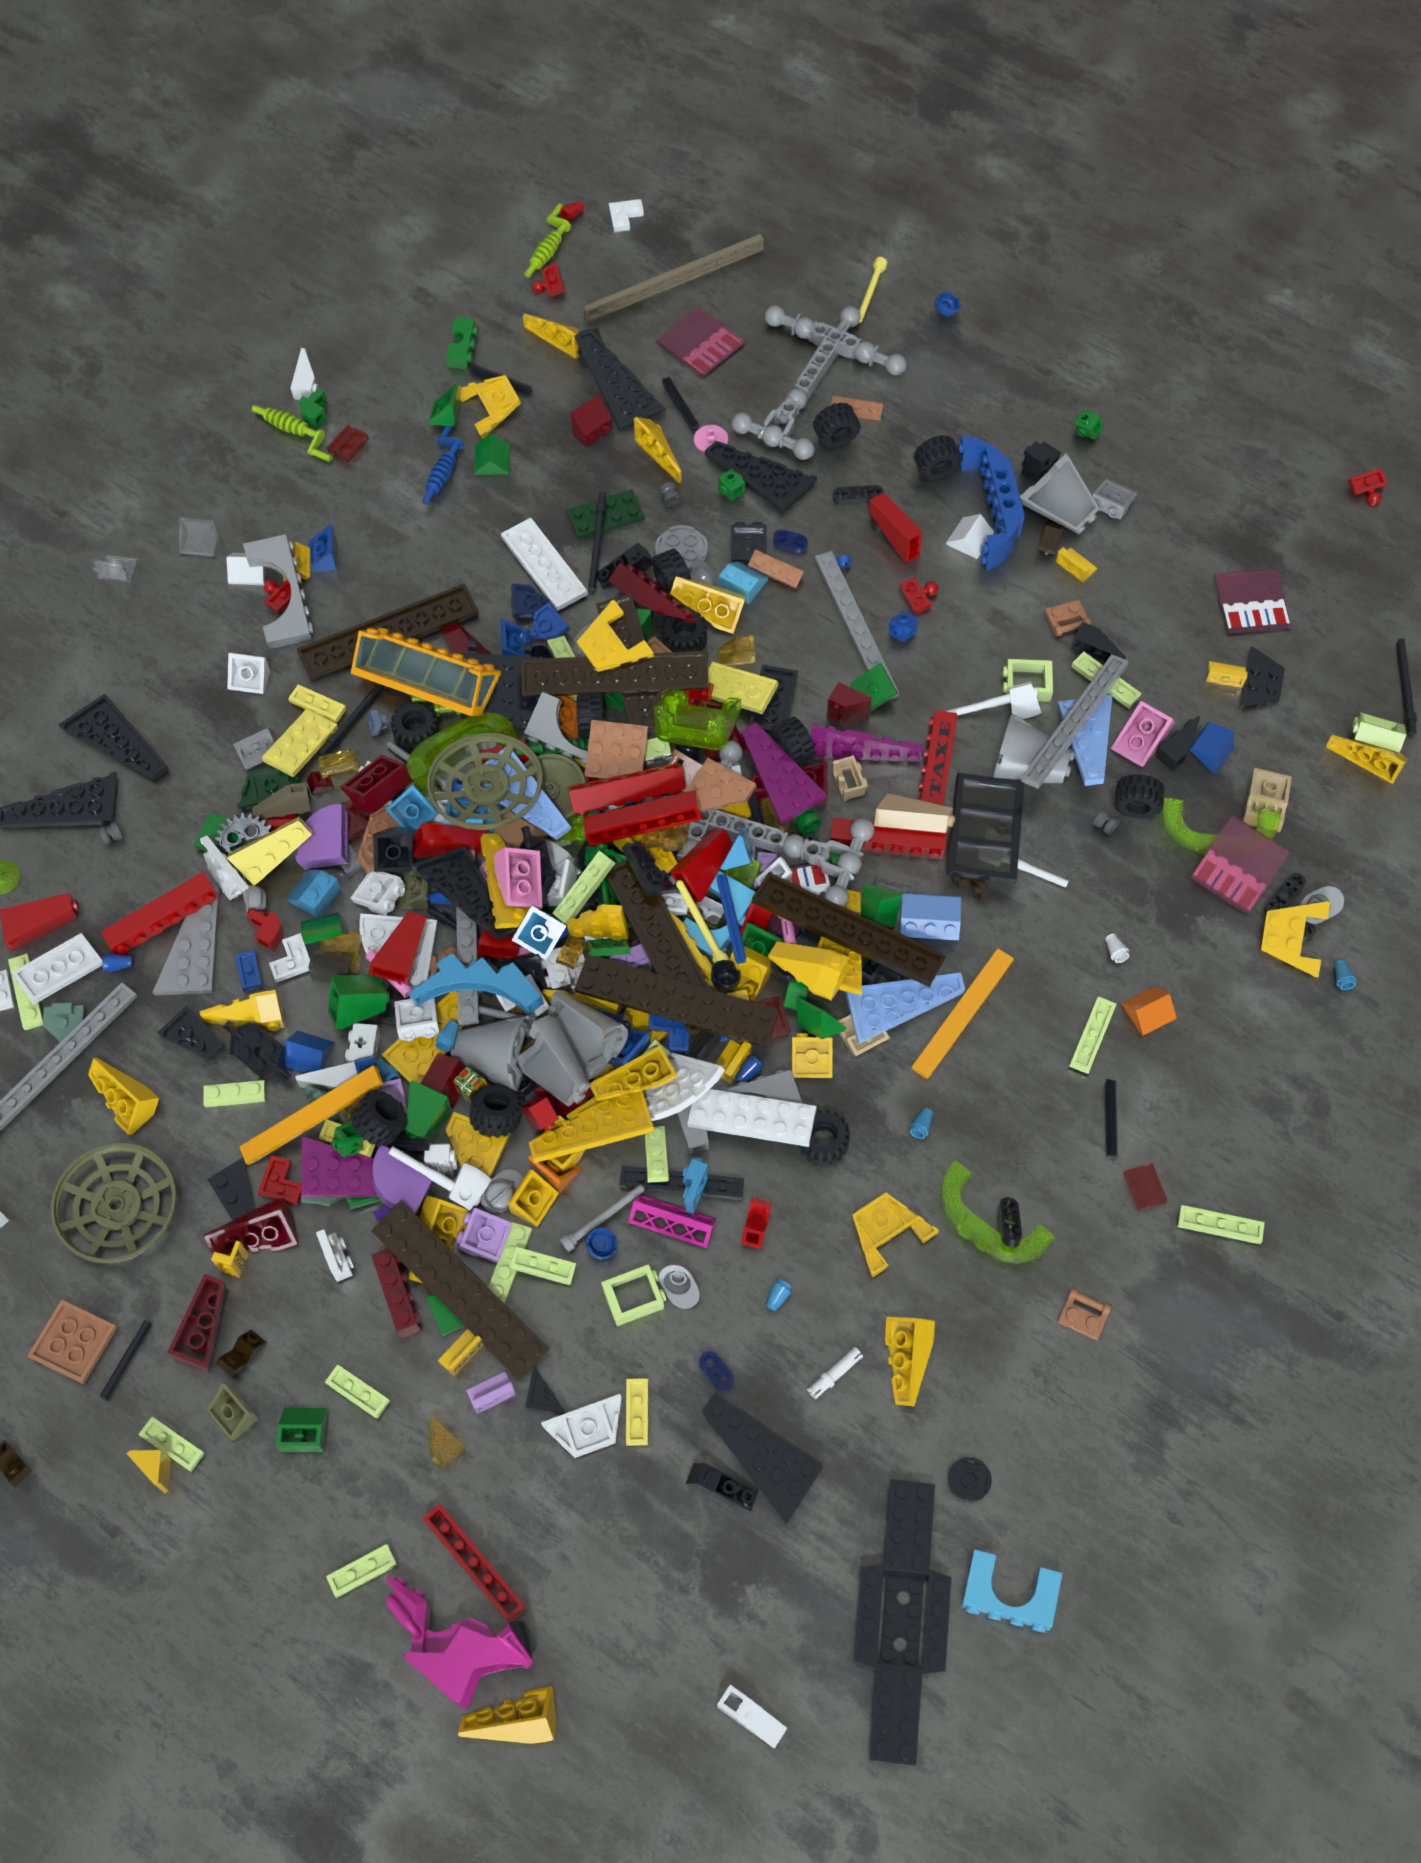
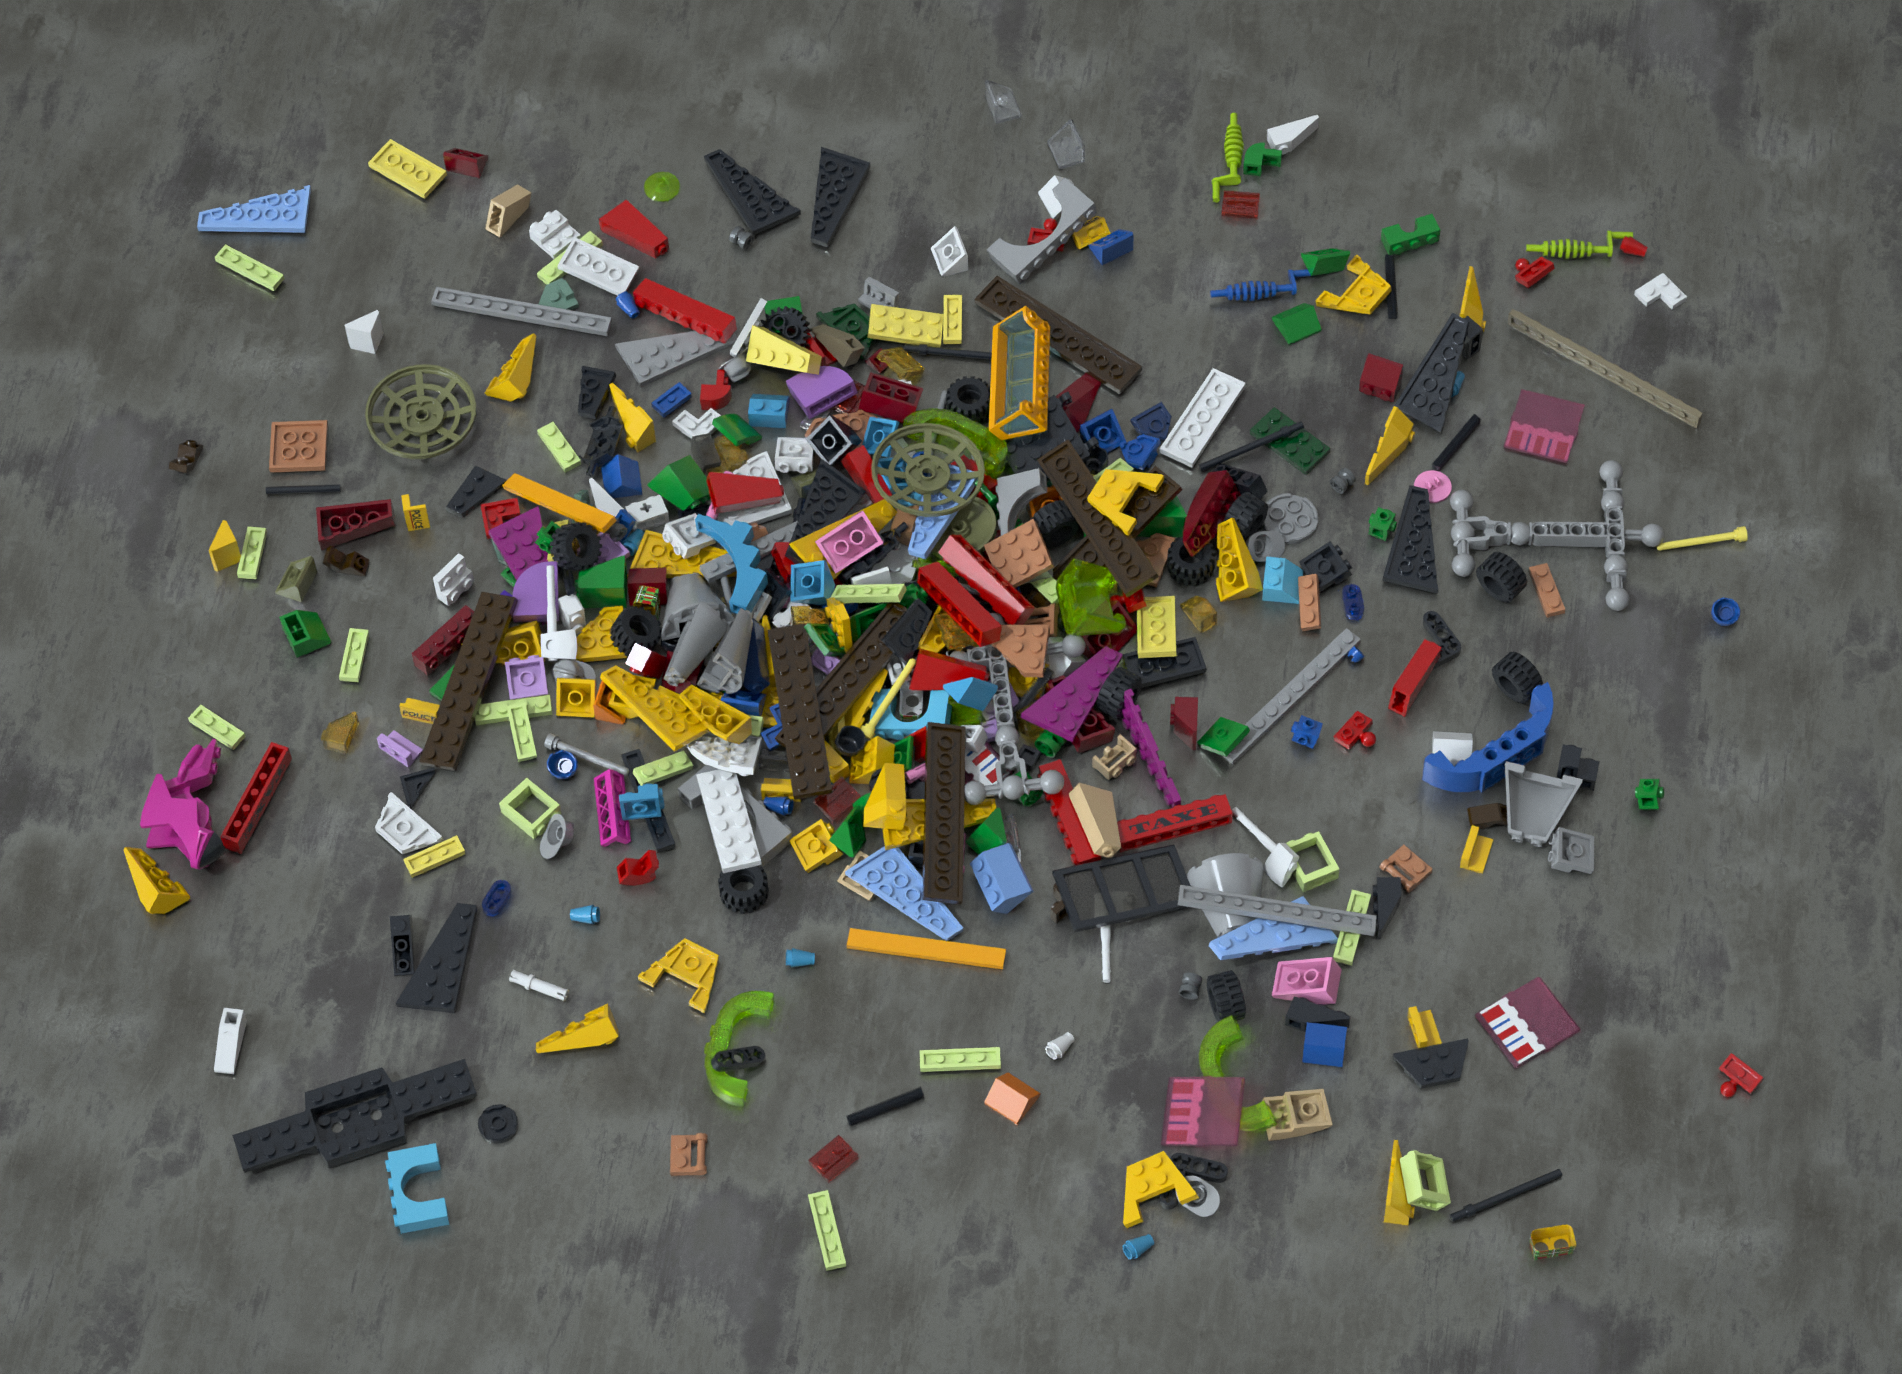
camera: 65 degrees right, 5 degrees down
dark red wedge [203,1198,298,1254] -> none
sand blue tile [367,710,389,736] -> none
dark azure cone [435,1021,459,1052] -> none
blue axle [716,874,746,964] -> none

